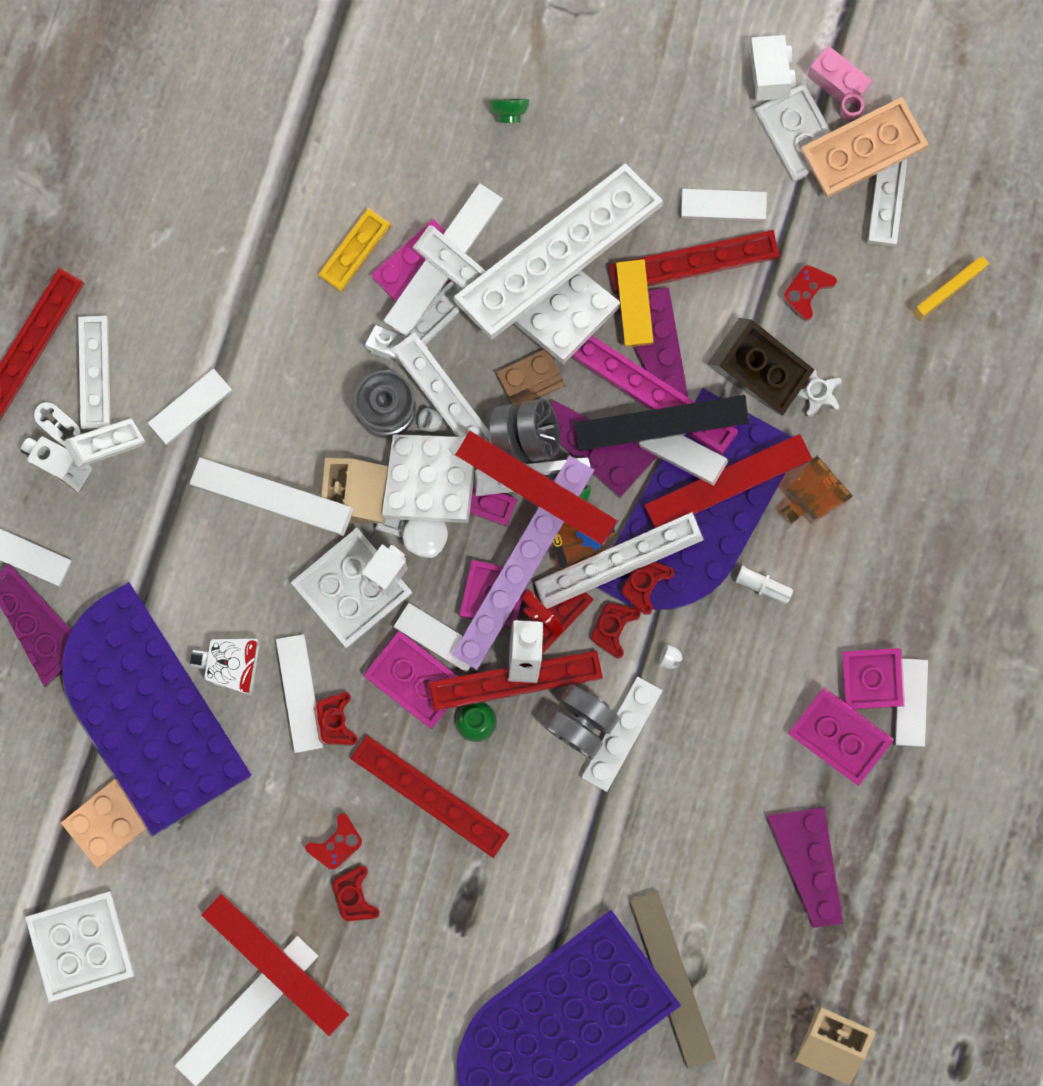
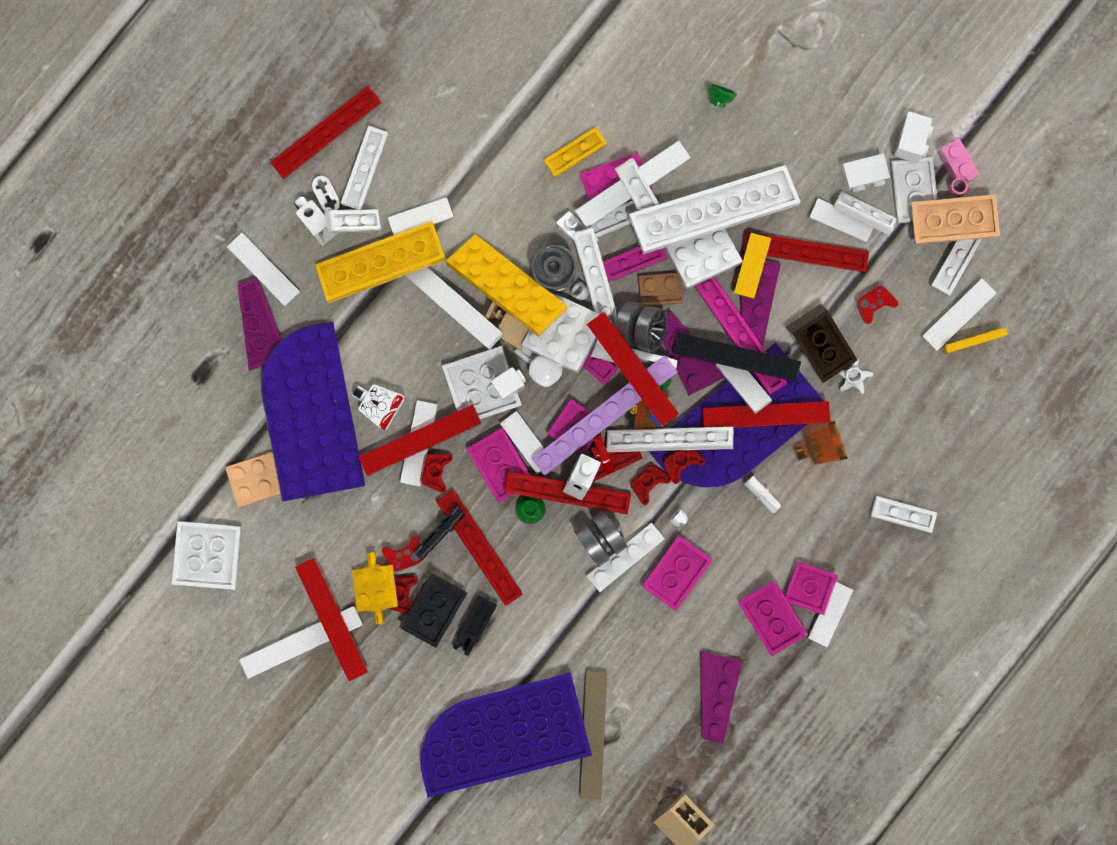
camera: 25 degrees right, 5 degrees up
none -> yellow plate [315,221,446,304]
none -> yellow plate [352,552,398,625]
none -> red tile [359,404,482,476]
none -> black plate [399,572,468,648]
none -> black pin [413,505,466,561]
none -> yellow plate [446,234,567,337]
none -> black hinge [453,595,497,656]
none -> dark pink plate [603,247,667,282]
none -> dark pink plate [641,535,713,611]
none -> white tile [833,191,897,236]
none -> white brick [841,153,890,193]
none -> white tile [870,496,937,533]
none -> white tile [922,278,996,351]

